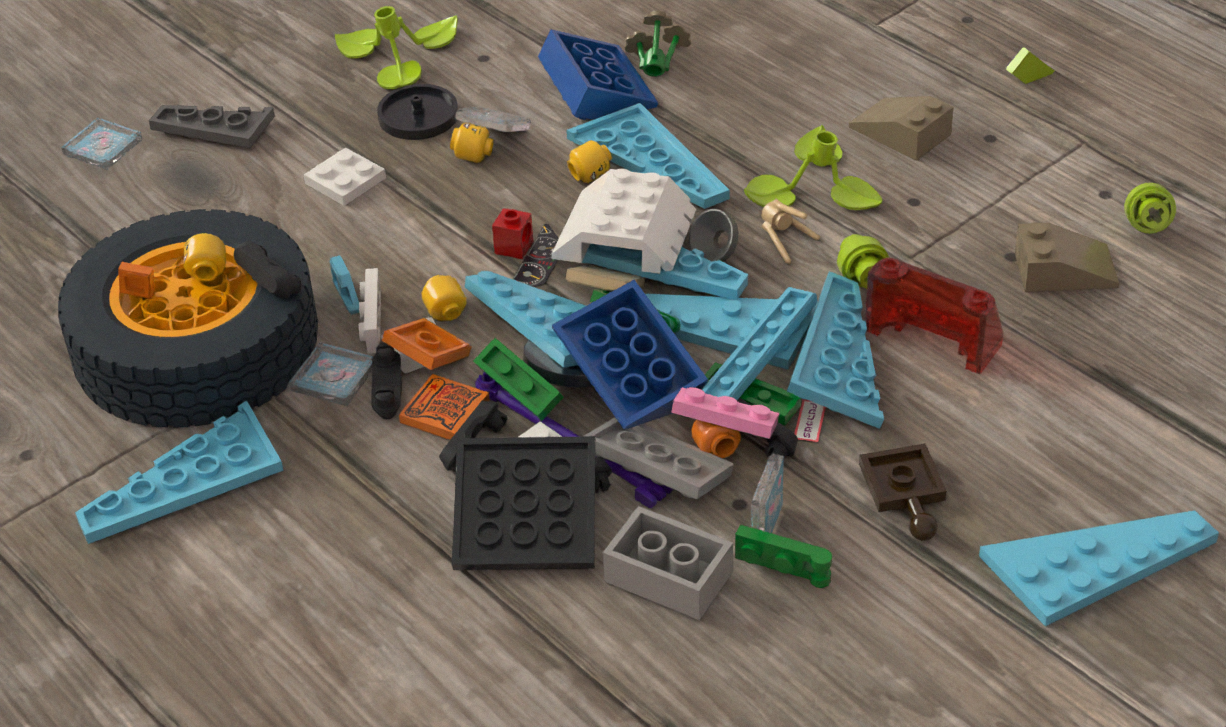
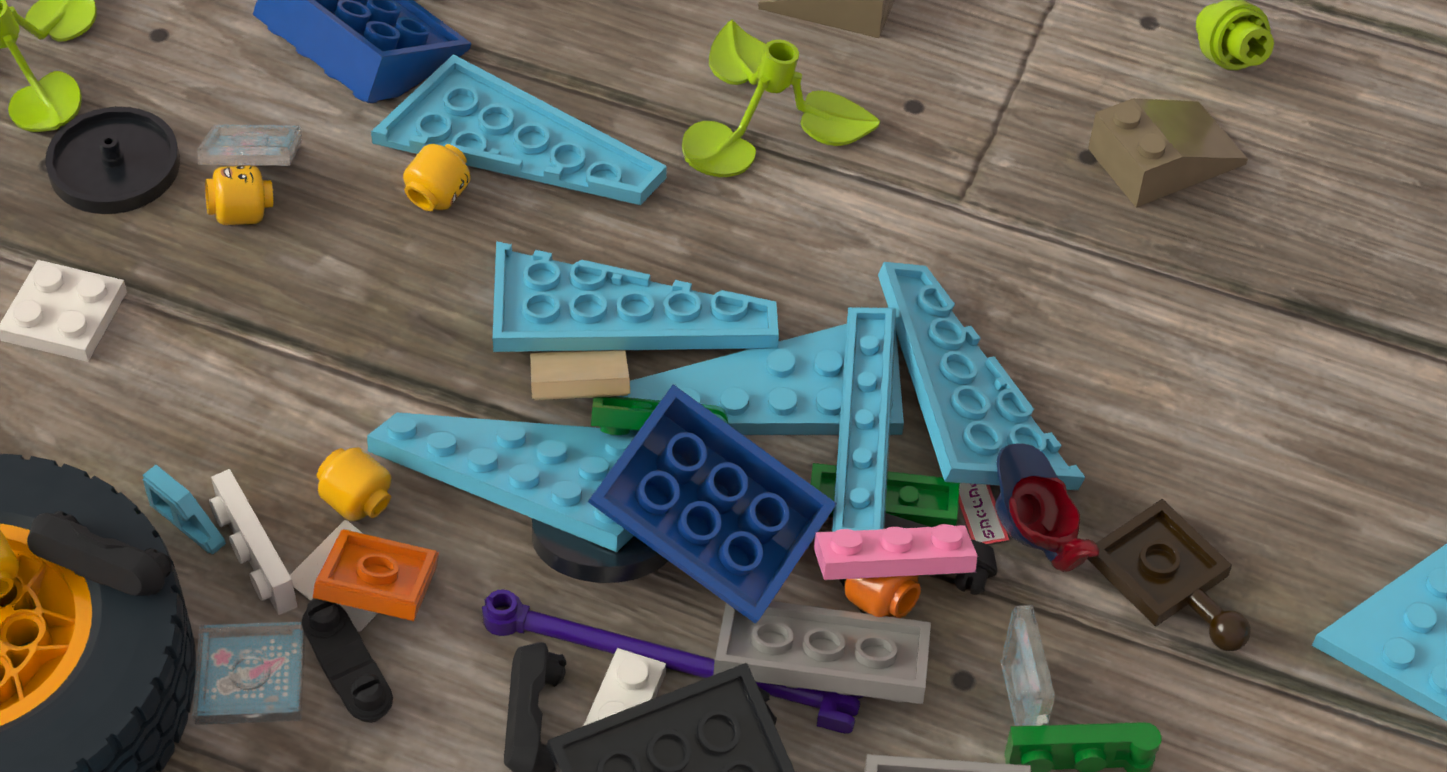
camera: 30 degrees left, 10 degrees up
orange tile [399,374,490,440] -> none
green plate [473,338,564,421] -> none
red brick [492,208,534,260] -> none
black sticker [513,224,559,287] -> none
white slope [552,169,696,274] -> none
dark grey piece [689,209,739,262] -> none
tan plant [761,199,820,264] -> none
lime piece [837,234,889,289] -> none
clear red windscreen [865,258,1004,374] -> none
none -> dark red hair [995,443,1100,572]

